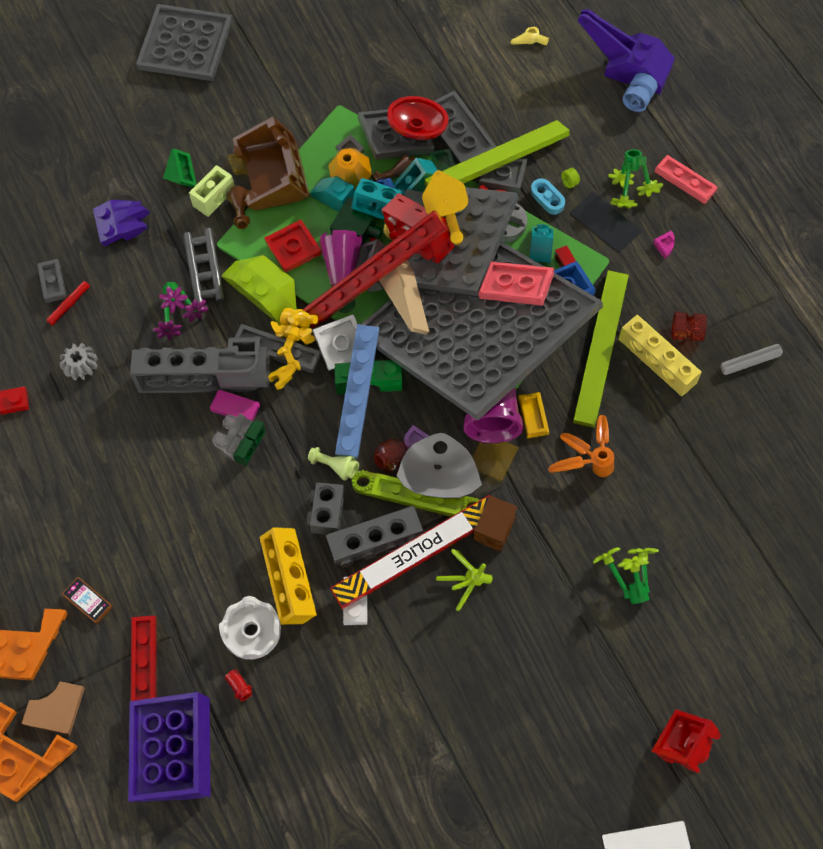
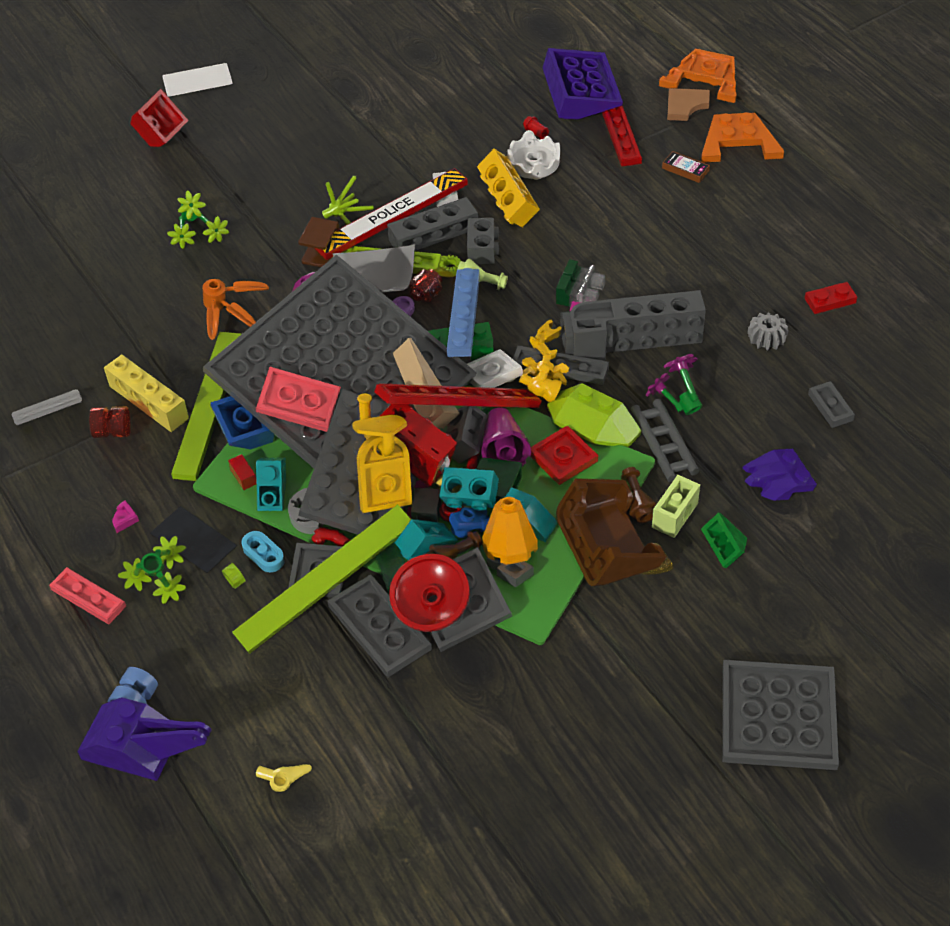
camera: 175 degrees right, 15 degrees down
red piece [46,281,90,326] -> none

